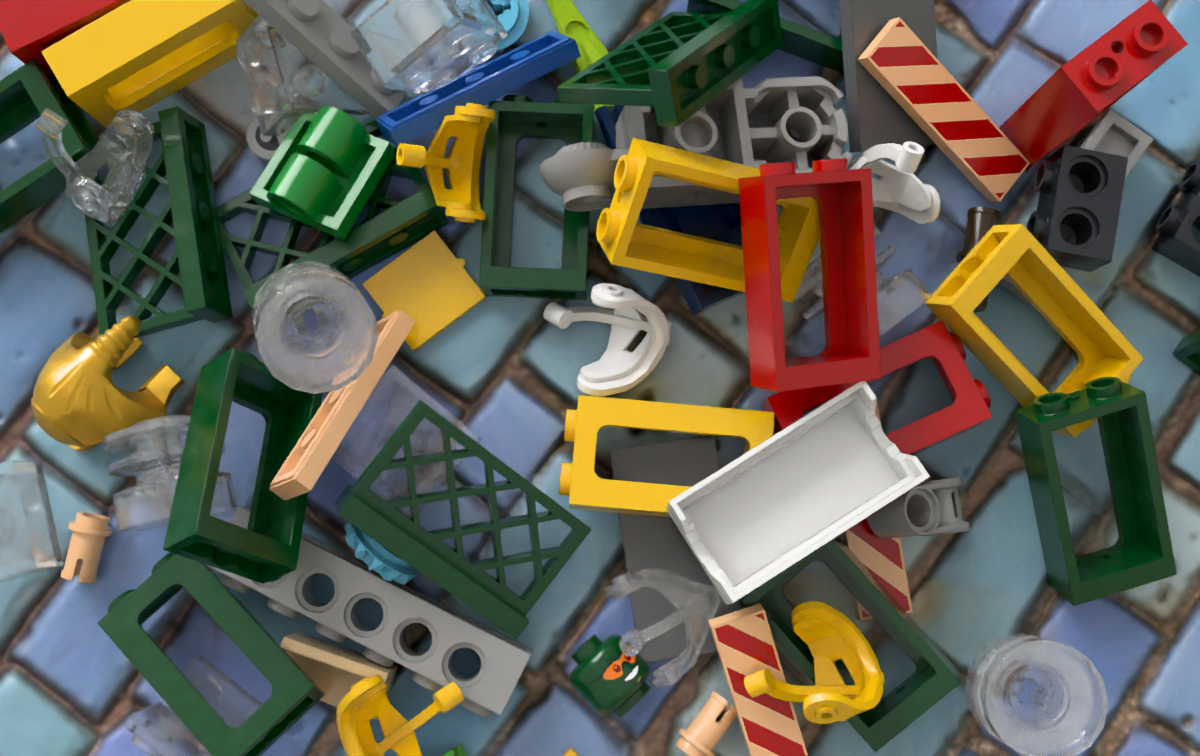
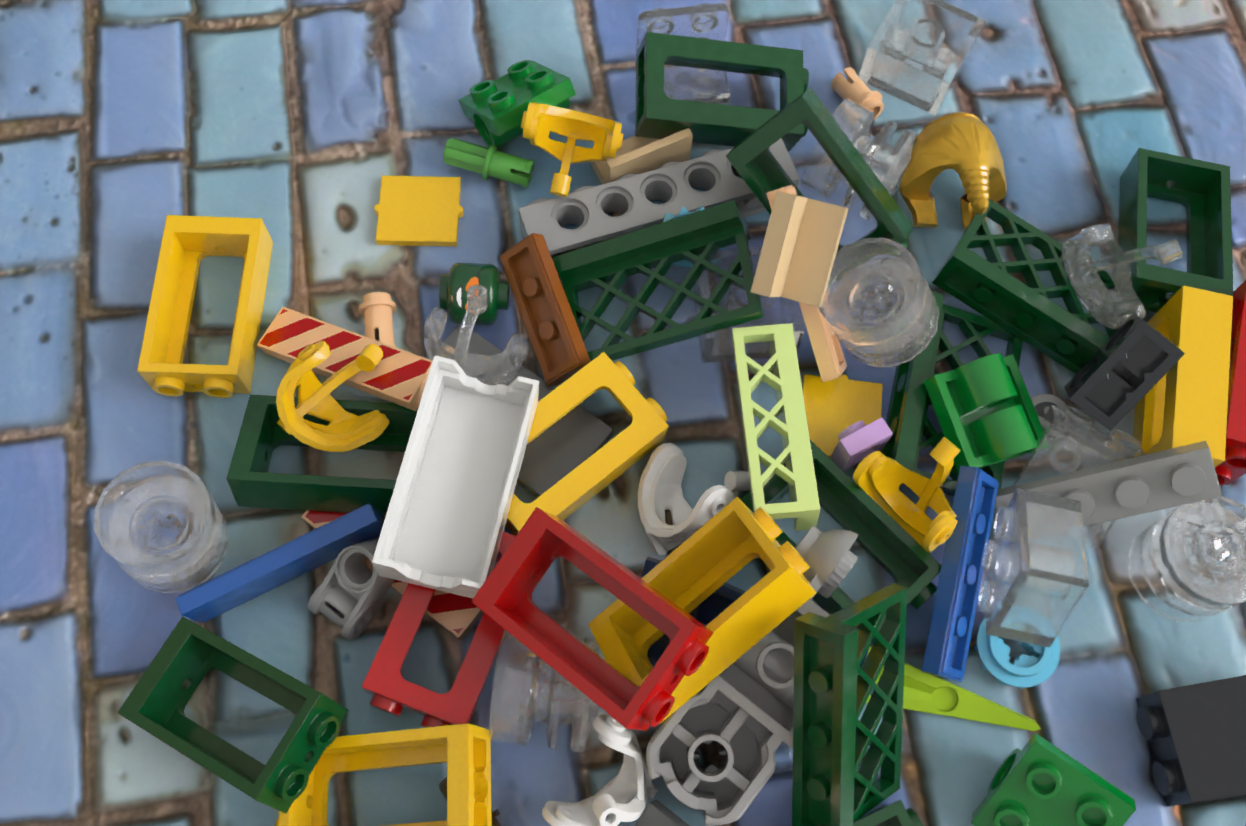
camera: 135 degrees right, 15 degrees down
none -> blue tile [175,504,385,623]
none -> dark orange tile [499,233,591,385]
none -> yellowish green fence [732,323,820,531]
none -> tan panel [751,191,849,307]
none -> lavender plate [831,417,893,471]
none -> black brick [1064,312,1185,431]

